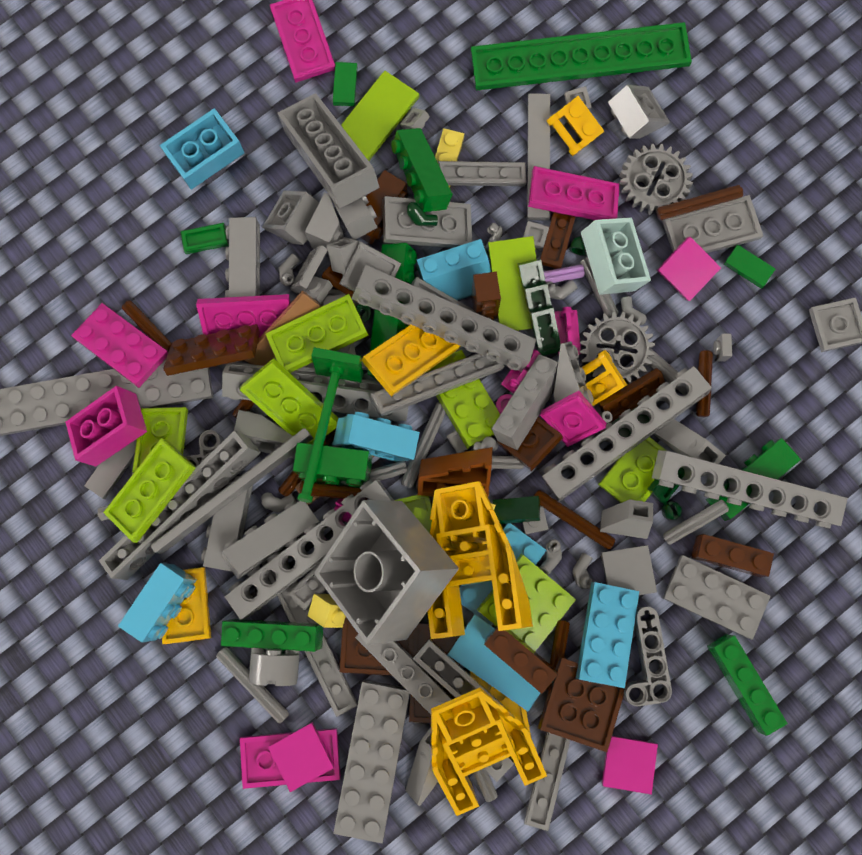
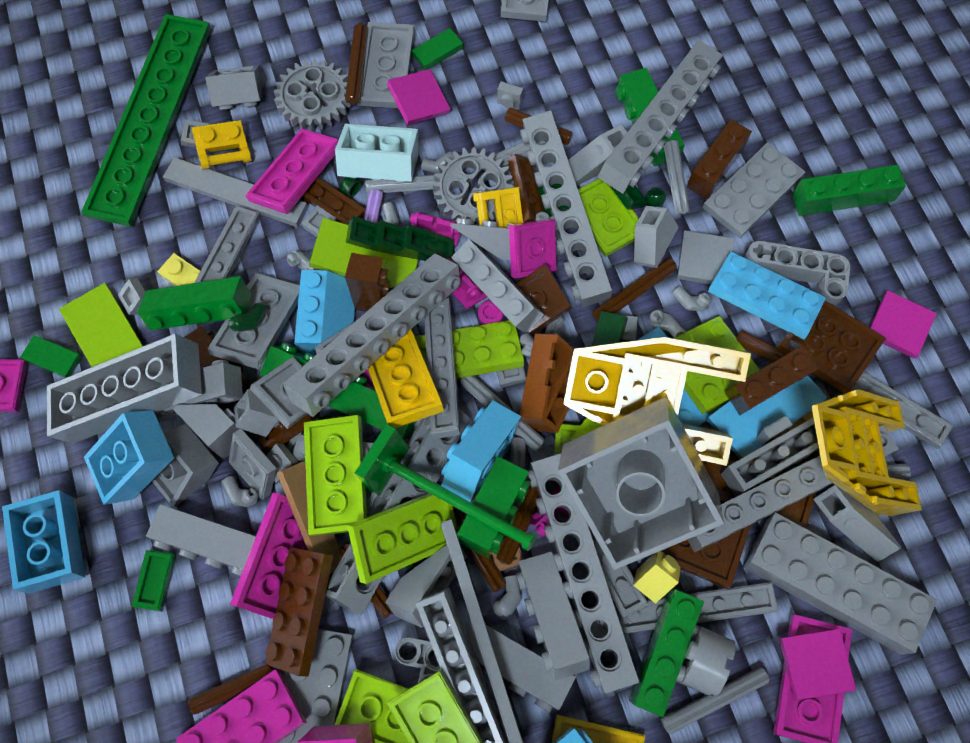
camera: 75 degrees left, 10 degrees down
none -> medium azure brick [84,410,174,505]
none -> light grey tile [757,416,793,446]

